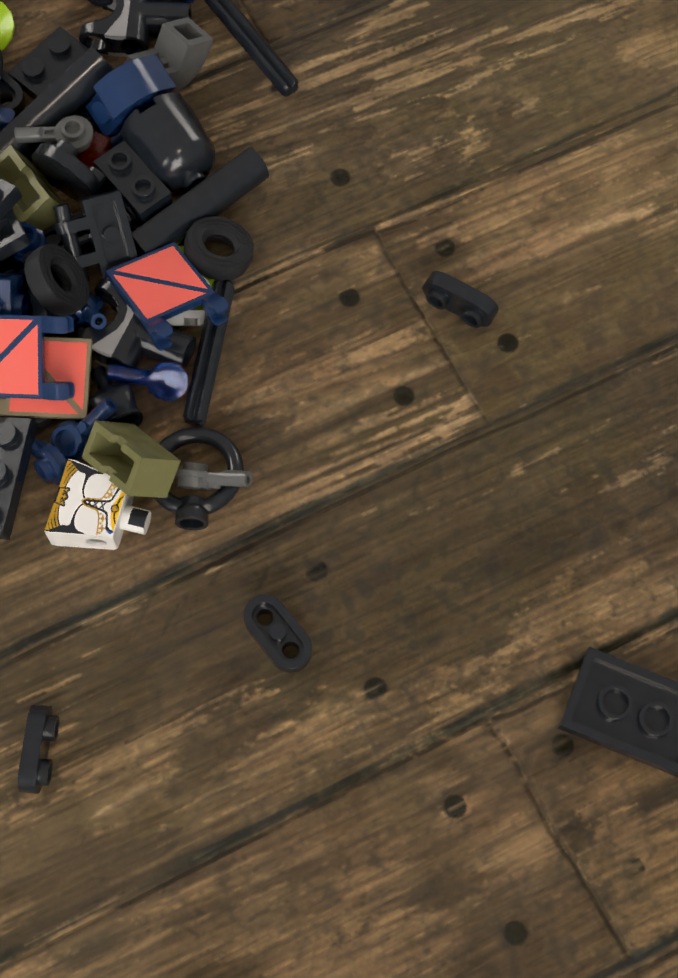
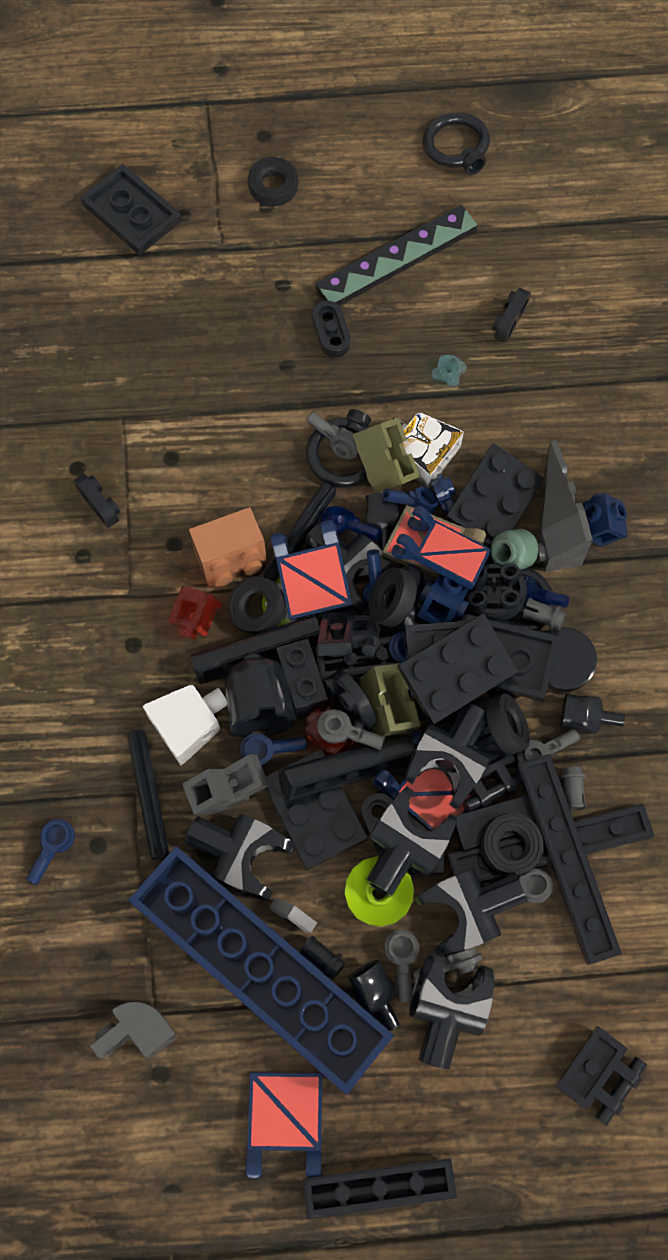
camera: 155 degrees left, 0 degrees up
dark blue brick [86,54,176,138] -> none
none -> white torso [143,685,227,766]
none -> clear red brick [168,586,223,640]
none -> nougat brick [189,507,267,588]
none -> black tyre [247,156,299,207]
none -> tile [316,205,478,306]
none -> clear light blue plate [431,355,467,387]

